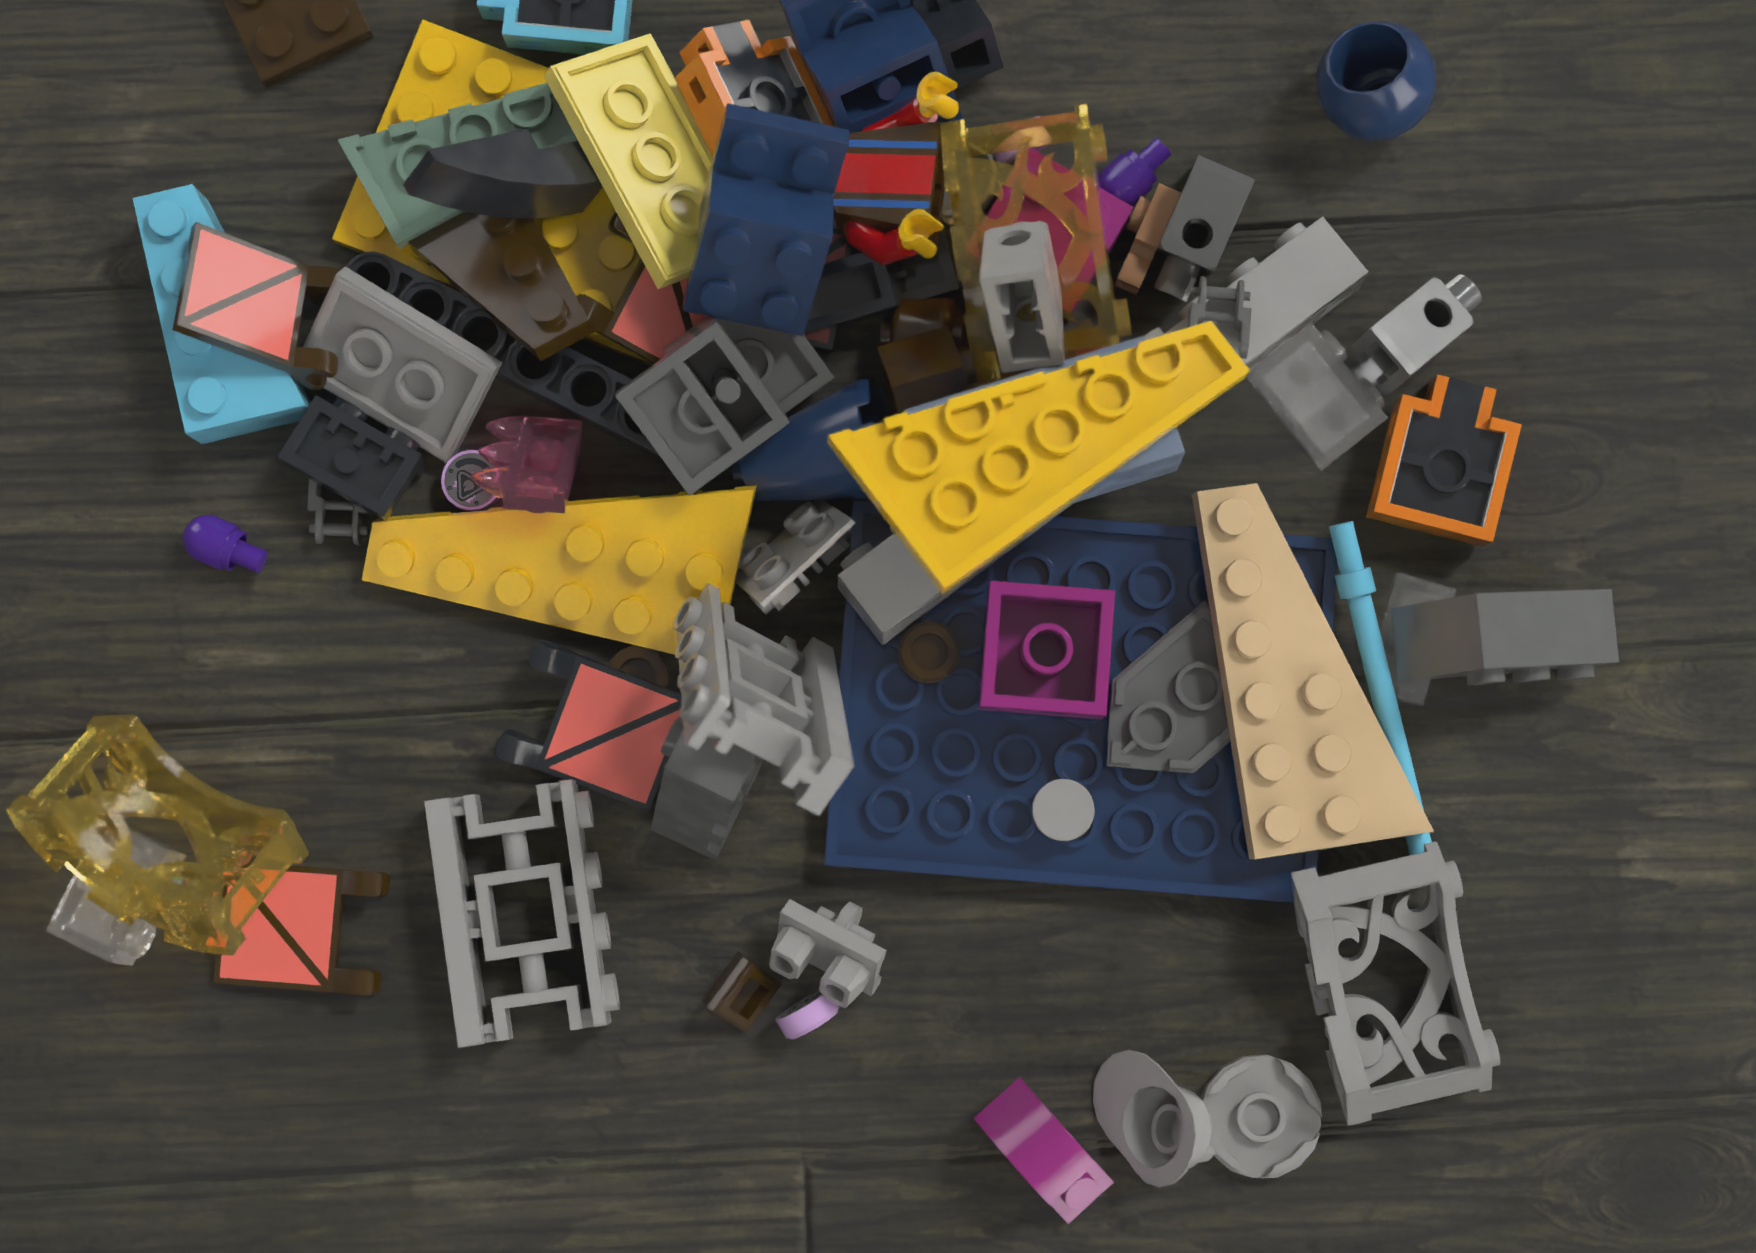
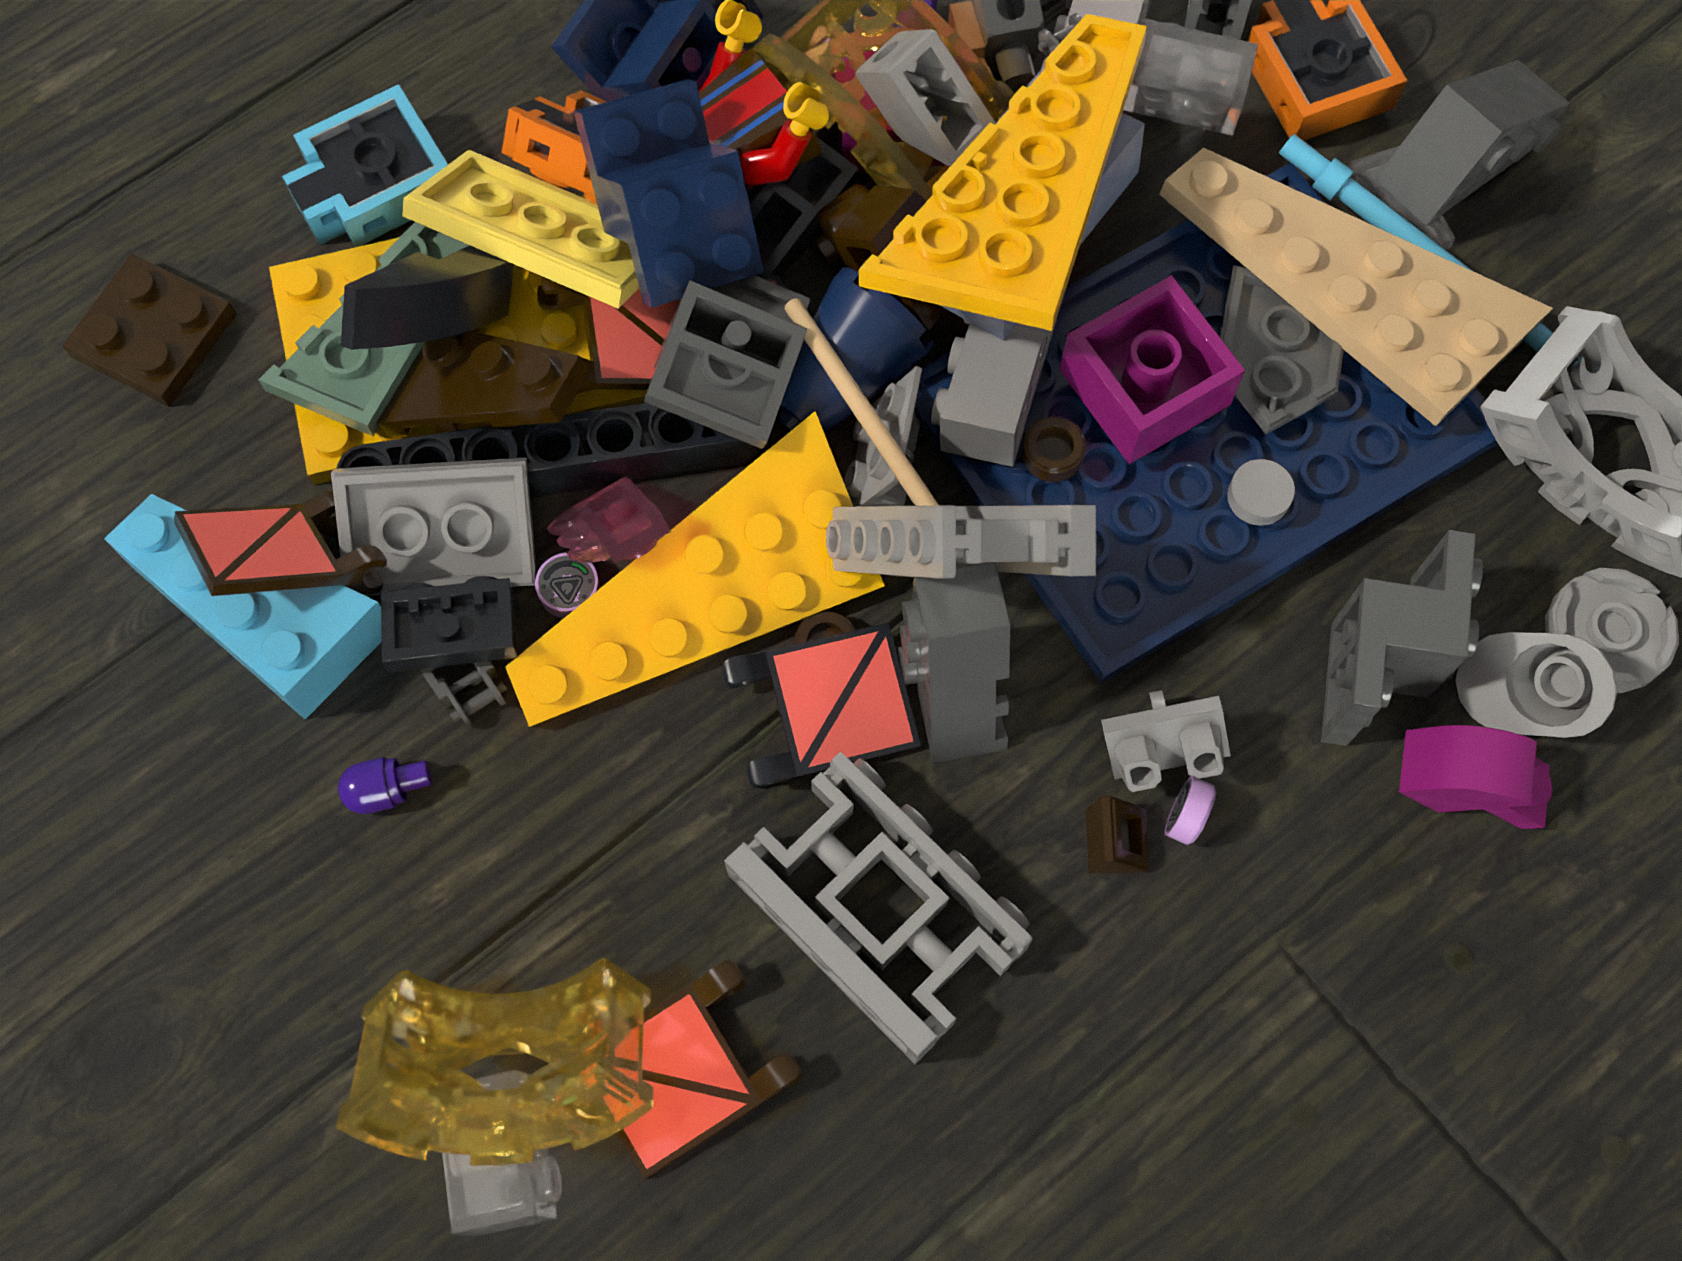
camera: 35 degrees left, 15 degrees down
none -> tan axle [784,298,939,506]
none -> dark grey bracket [1321,530,1483,746]

